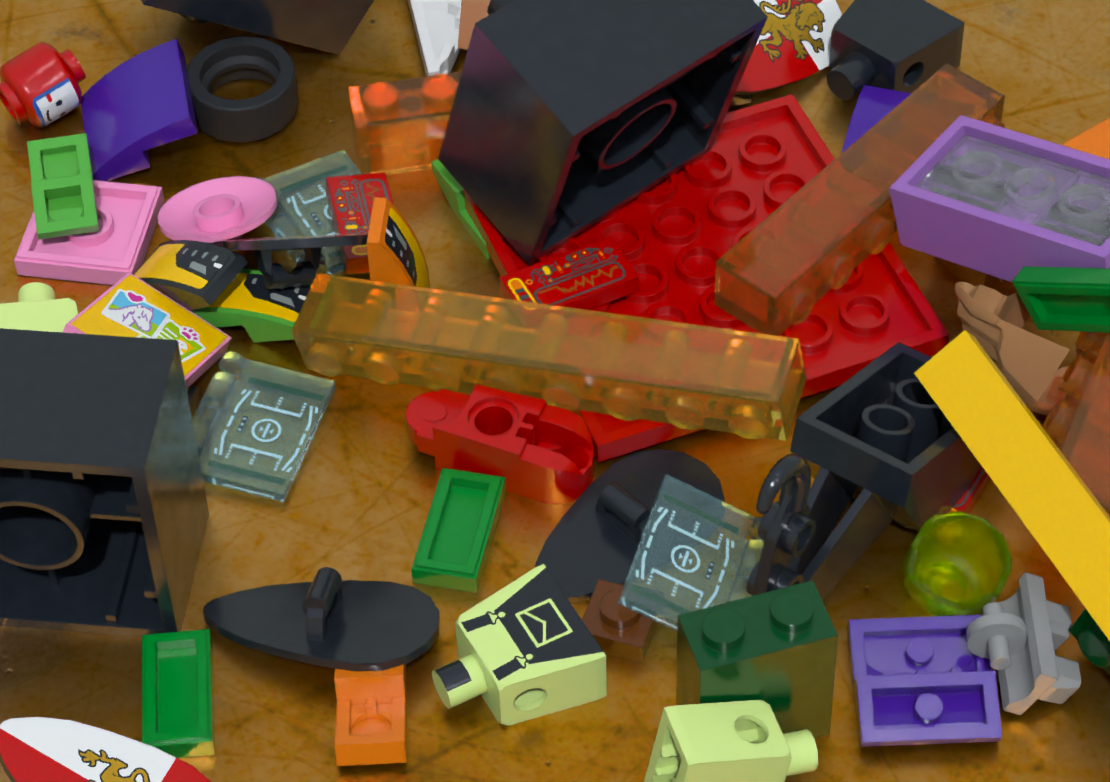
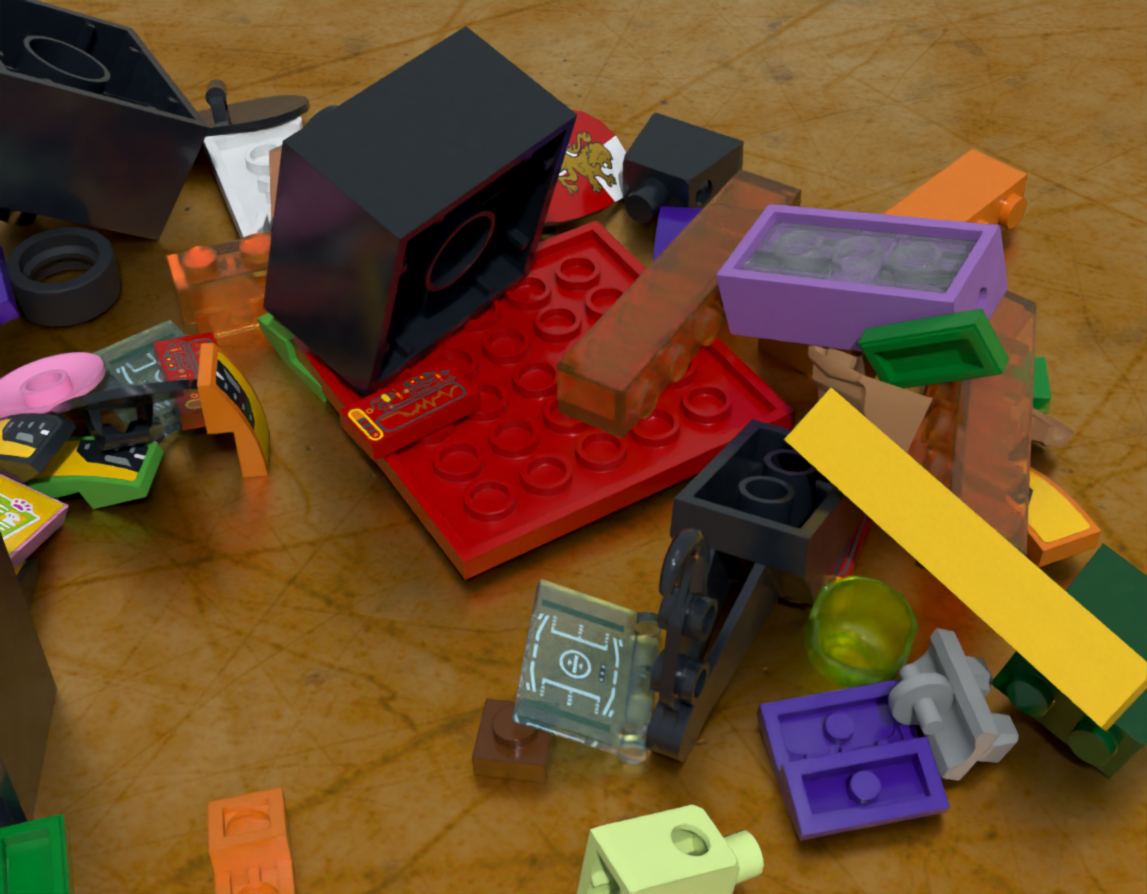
camera: 10 degrees left, 5 degrees down
clear light blue piece [192,351,335,502] -> none
black shield [203,567,440,672] -> none
clear yellow brick [291,273,807,441] -> none
red piece [405,384,595,505] -> none
green tile [411,468,507,593] -> none
yellowish green torso [432,564,607,726] -> none
black shield [535,449,725,603] -> none
dark green brick [676,580,838,738] -> none

